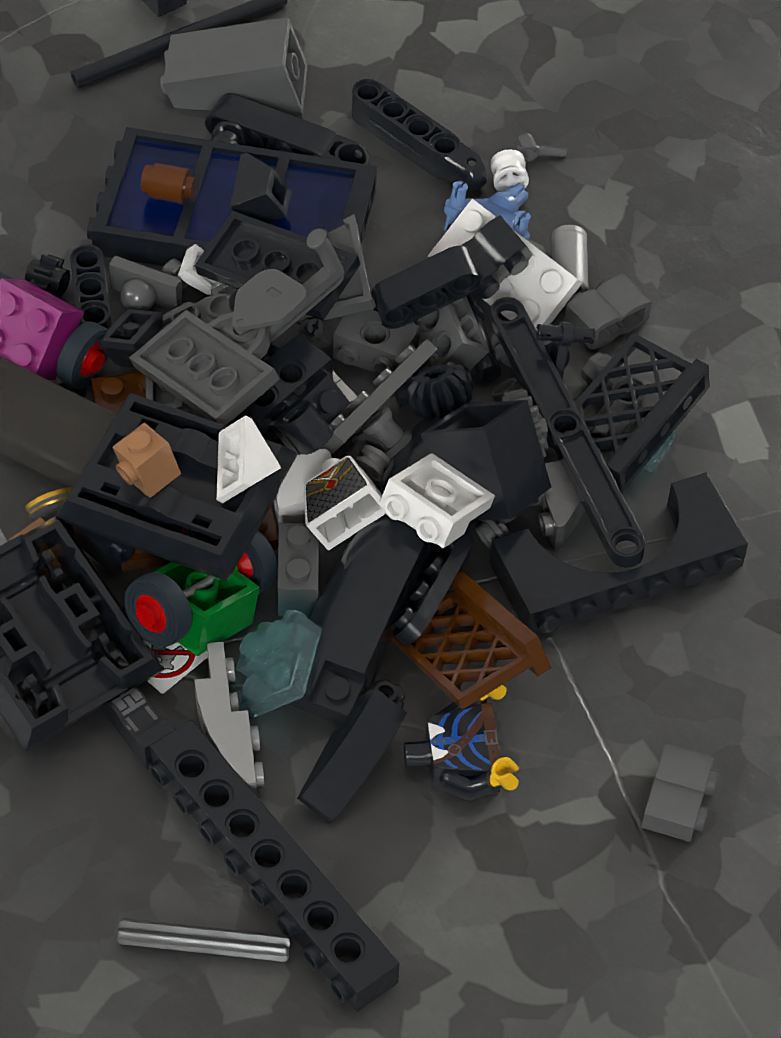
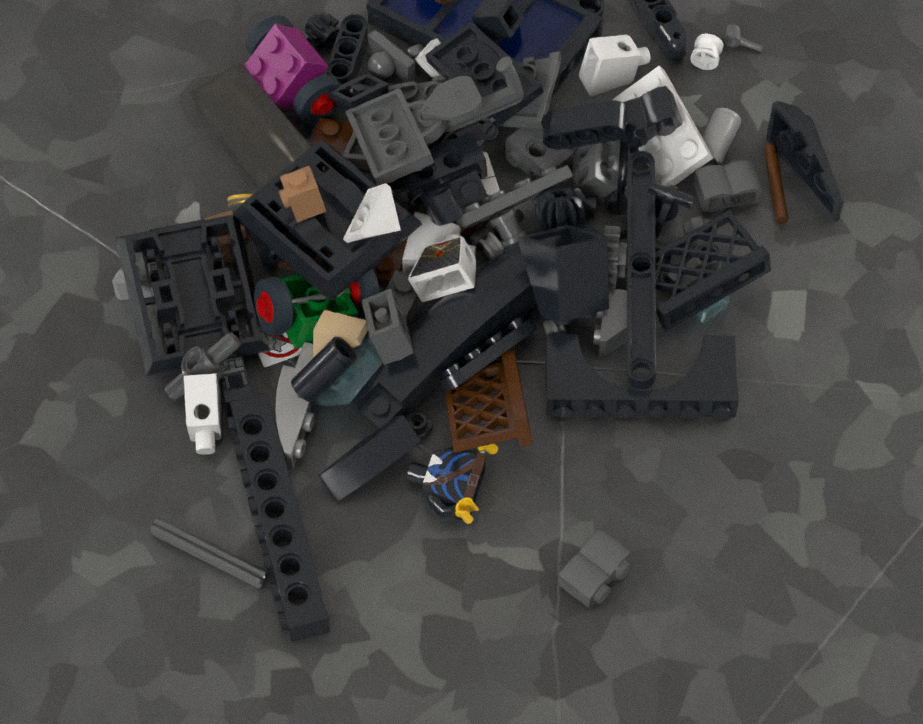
camera: 25 degrees right, 5 degrees up
white plate [379,453,495,548] -> none
medium blue axle [443,181,531,241] -> none
none -> dark grey axle [165,332,241,400]
none -> white torso [184,374,223,455]
none -> black pin [291,337,357,403]
none -> tan slope [313,310,368,358]
none -> dark grey brick [362,288,414,365]
none -> white torso [579,35,650,97]
none -> reddish brown bar [764,144,789,224]
none -> black wedge [766,101,844,222]

